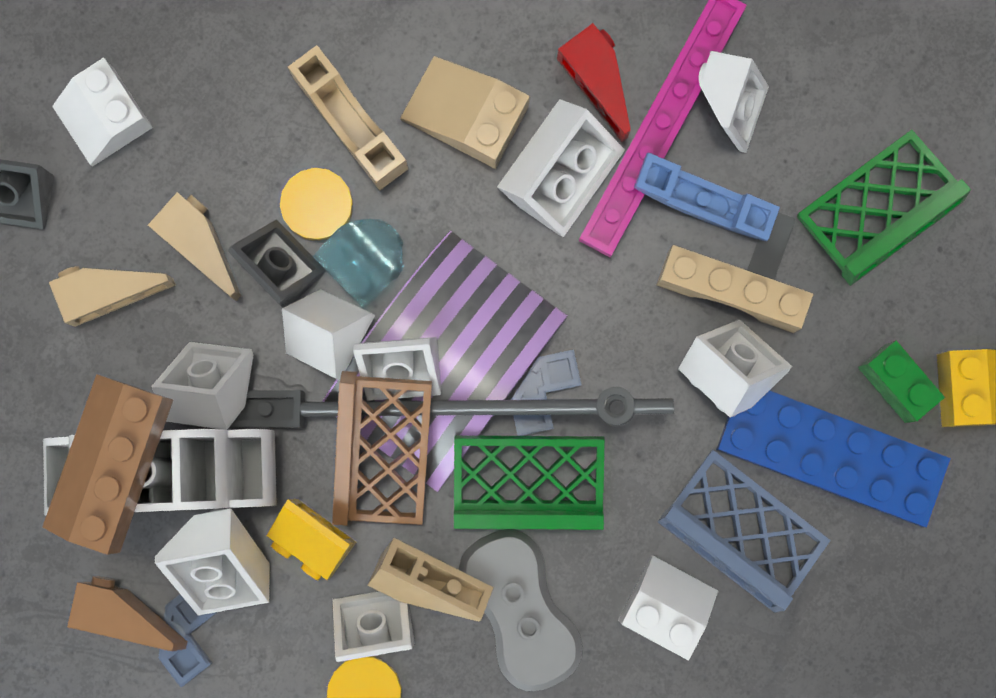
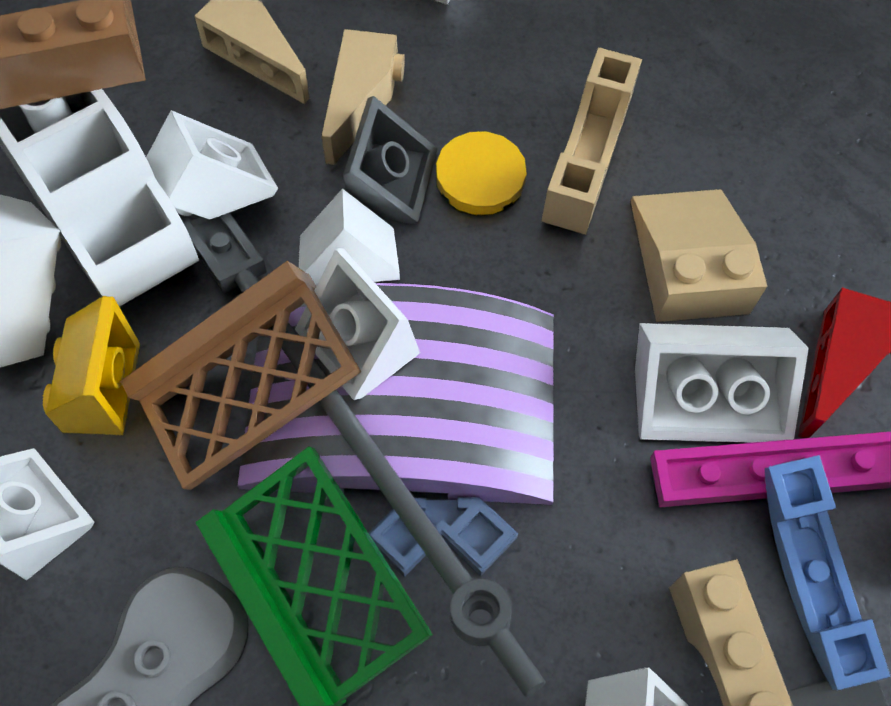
camera: 55 degrees right, 20 degrees down
clear light blue slope [313,219,404,308] -> none
tan slope [367,538,494,622] -> none

